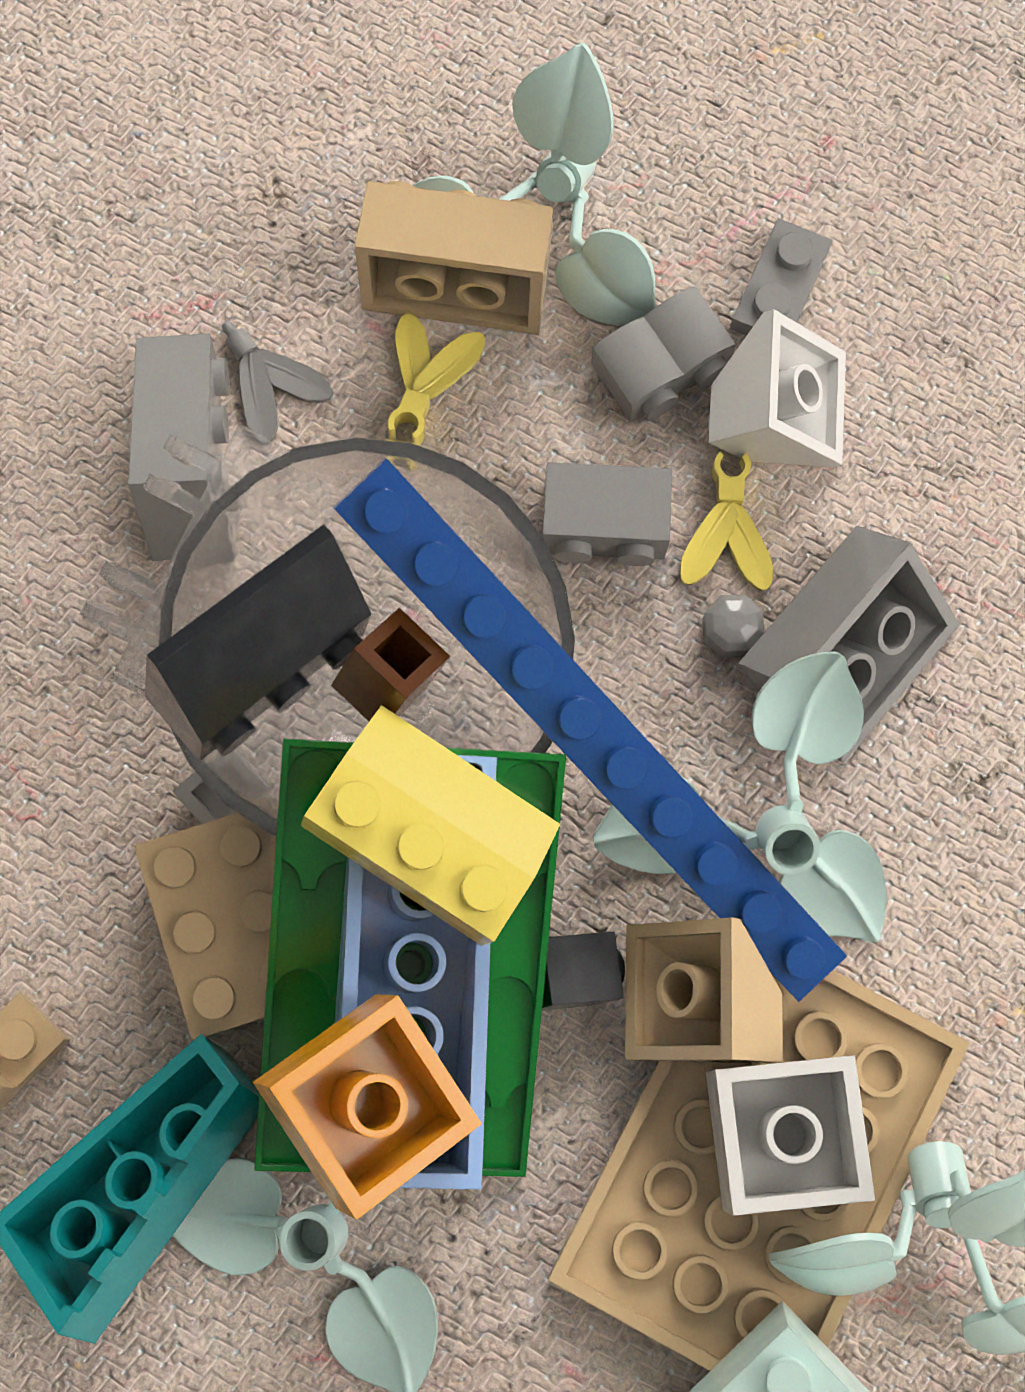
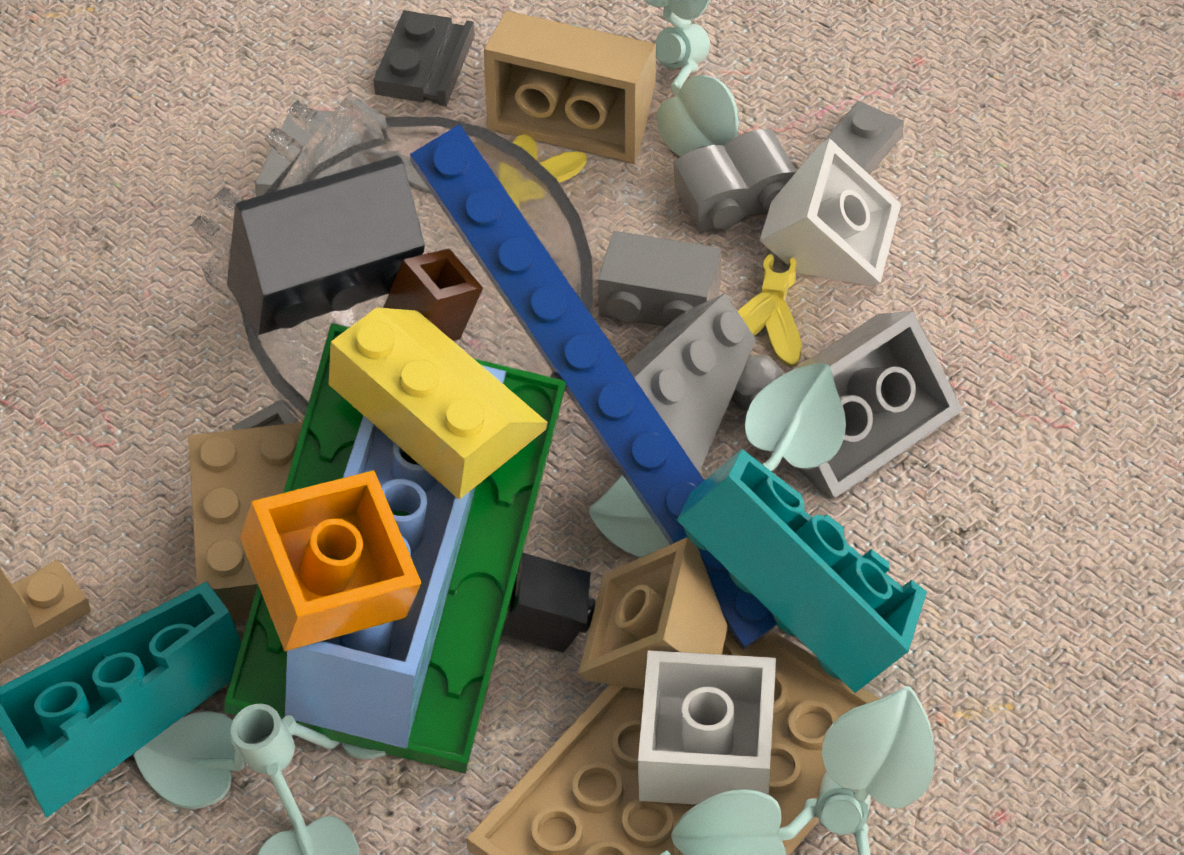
camera: 15 degrees right, 25 degrees down
none -> dark grey plate [373,10,475,106]
none -> light grey wedge [626,293,756,472]
none -> teal wedge [677,449,927,693]

